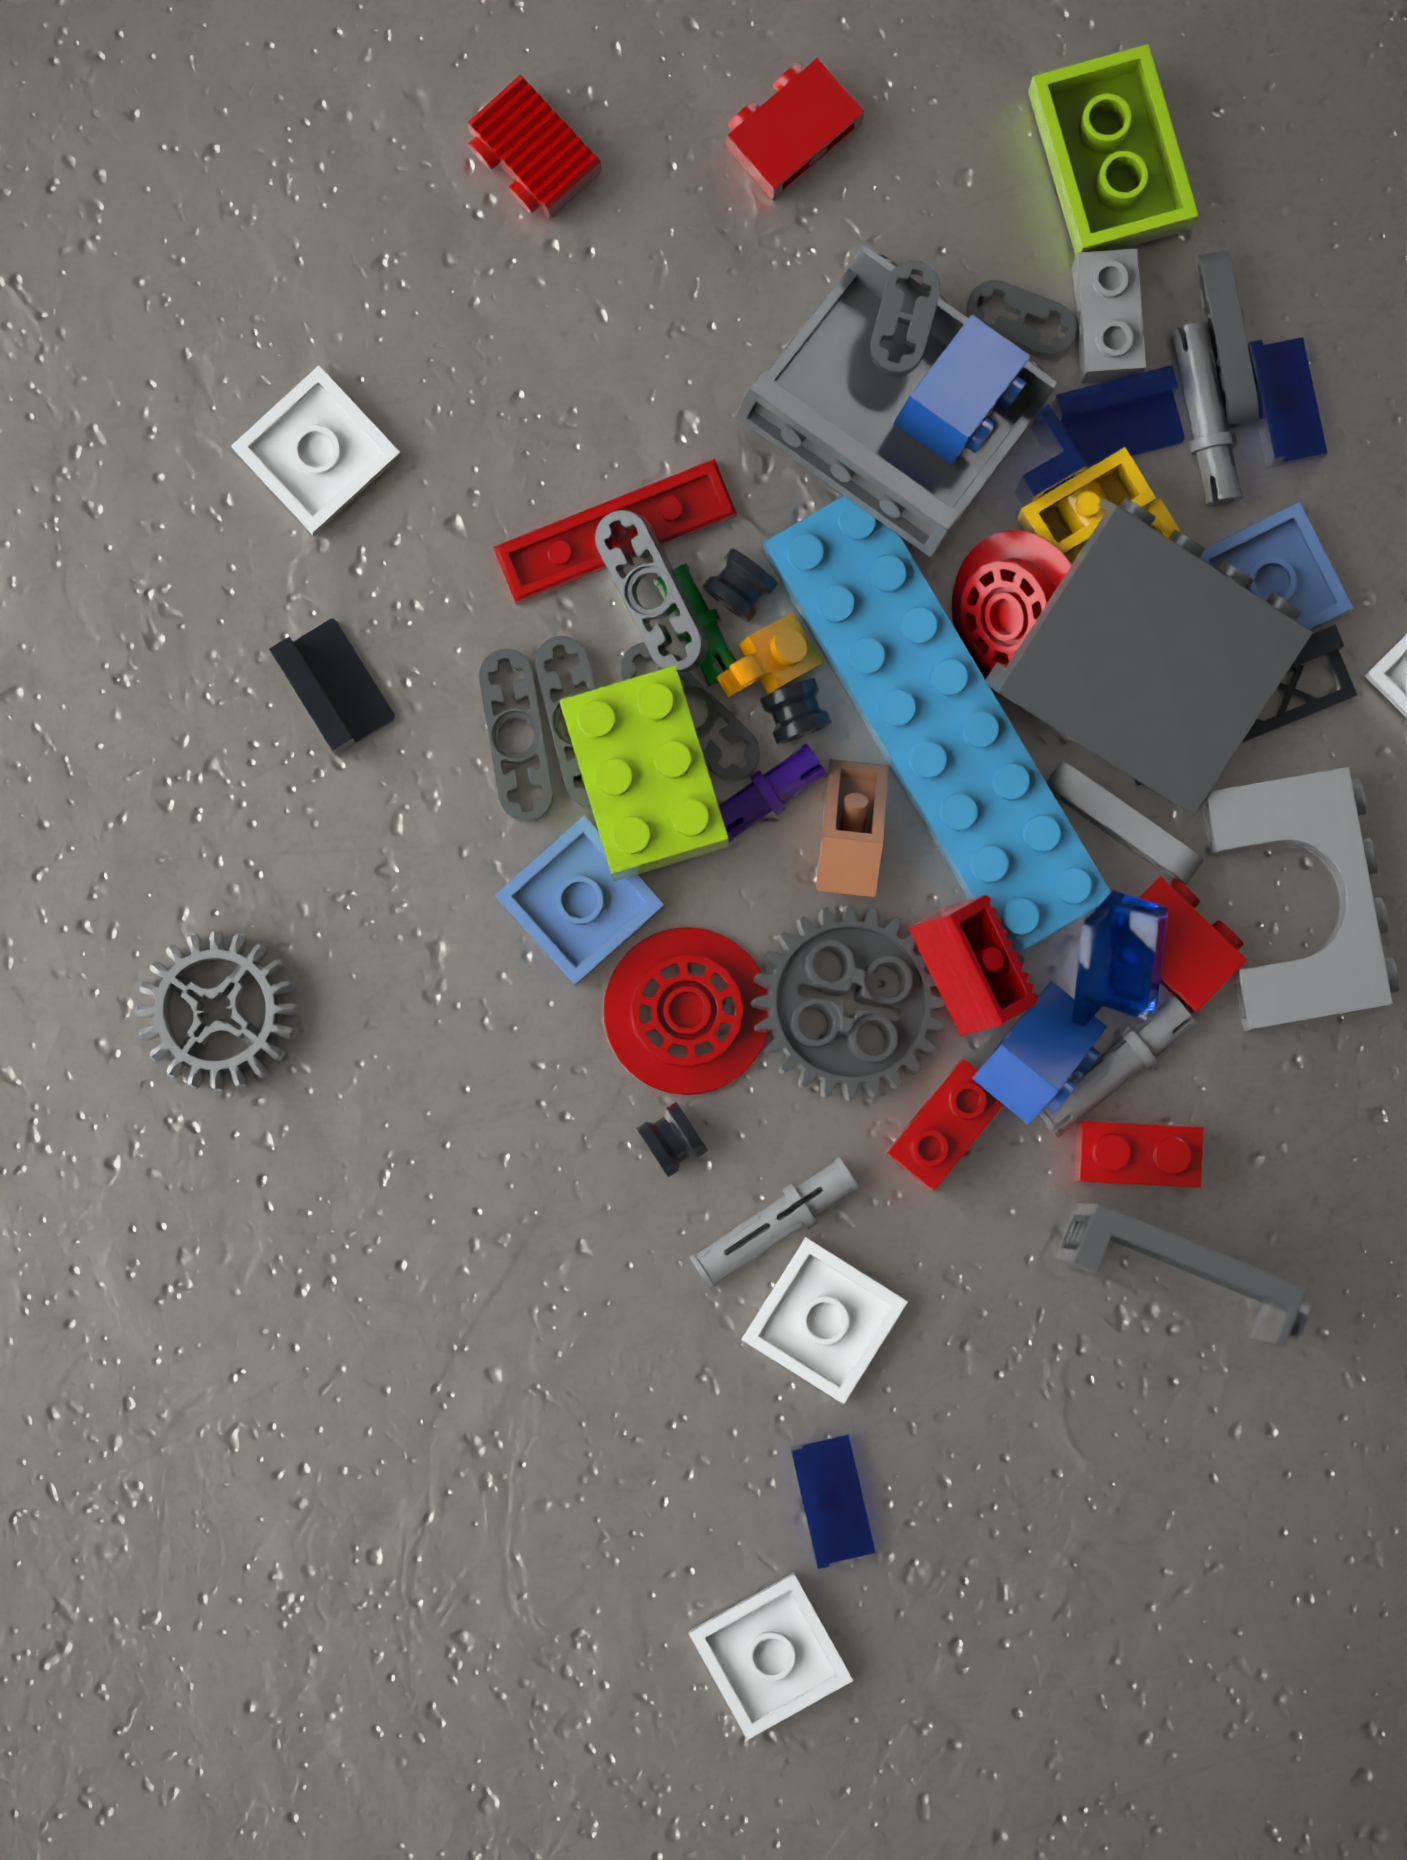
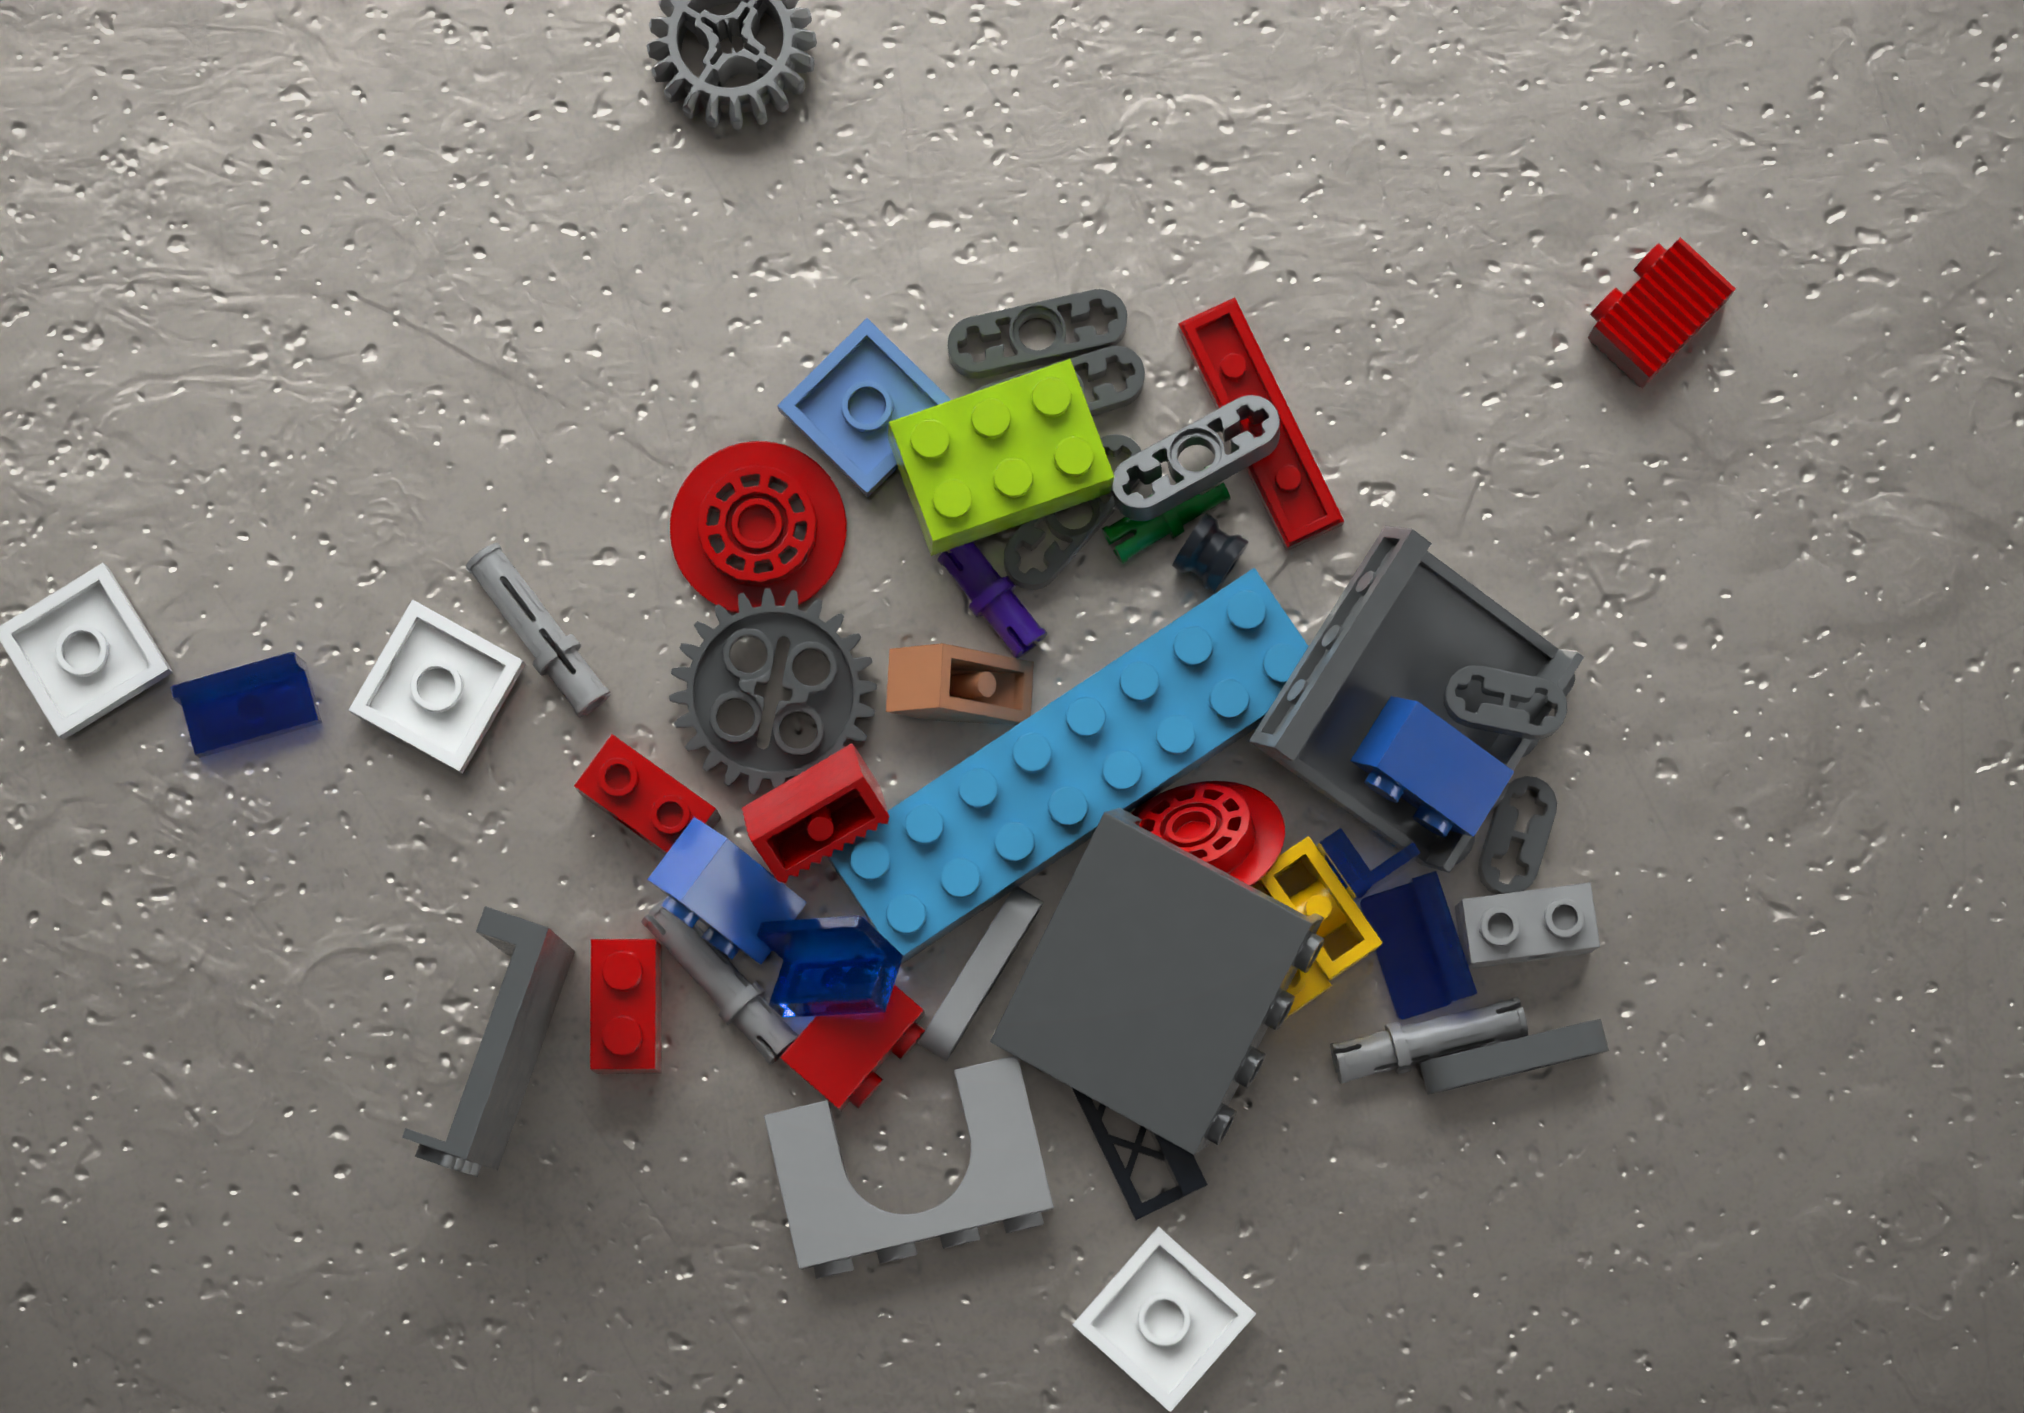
camera: 90 degrees right, 5 degrees down
white plate [231,365,401,536] -> none
black panel [269,619,395,756] -> none
black wheel [636,1102,708,1178] -> none
light orange plate [716,612,824,697] -> none
red brick [726,58,864,201] -> none
black wheel [760,678,832,745] -> none
lime brick [1028,44,1199,256] -> none
medium blue plate [1199,501,1353,631] -> none
clear blue panel [1248,337,1328,468] -> none

